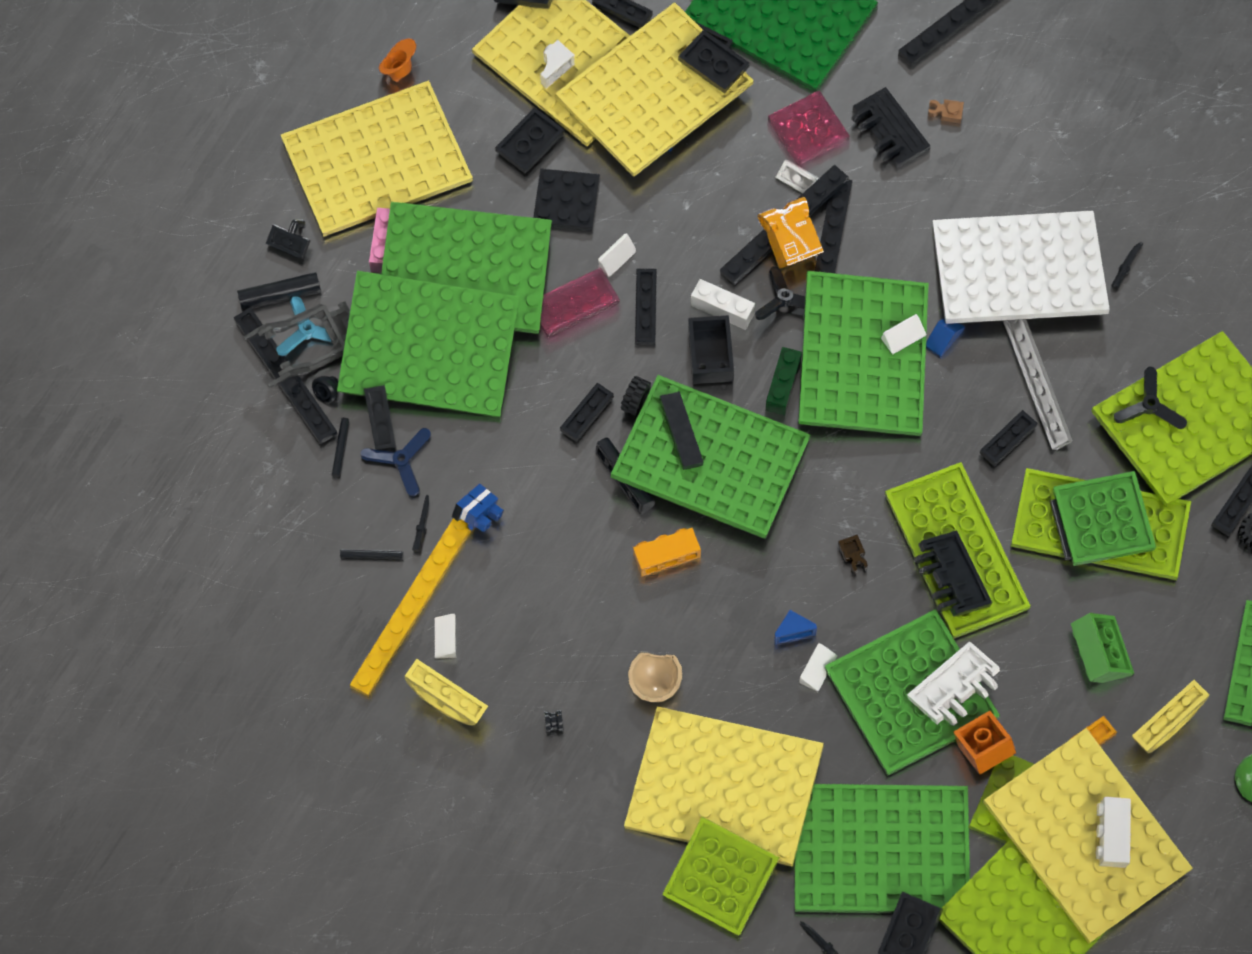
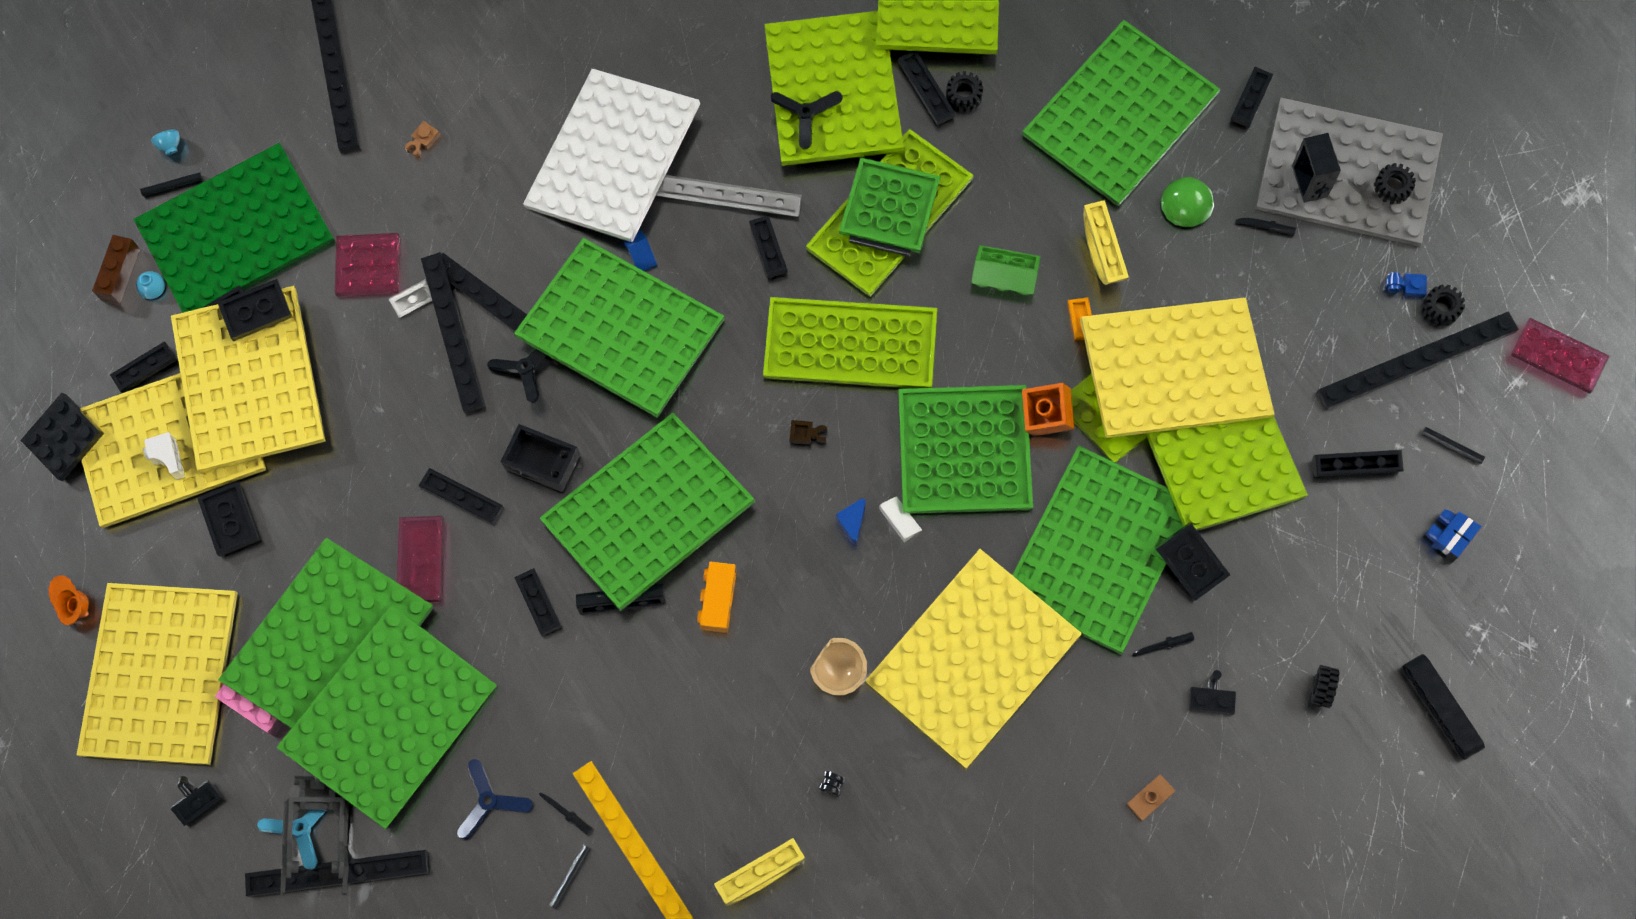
camera: 60 degrees left, 5 degrees up
black brick [237,272,321,311] -> none
black brick [312,376,339,403] -> none
black bar [332,417,349,477] -> none
black plate [364,385,396,450] -> none
white slope [435,614,456,659] -> none
blue hips [451,484,504,532] -> none
black plate [533,168,600,231] -> none
white slope [598,233,636,277] -> none
black tyre [620,376,651,416] -> none
black tile [659,392,704,470] -> none
lime plate [662,817,780,936] -> none
white brick [691,279,755,330] -> none
light orange piece [757,197,824,269] -> none
dark green brick [765,347,802,416] -> none
black hinge [852,87,931,168] -> none
white slope [881,314,927,355] -> none
white hinge [907,641,1000,725] -> none
black hinge [913,530,993,617] -> none
white brick [1096,797,1131,868] -> none
black piece [1111,242,1143,289] -> none

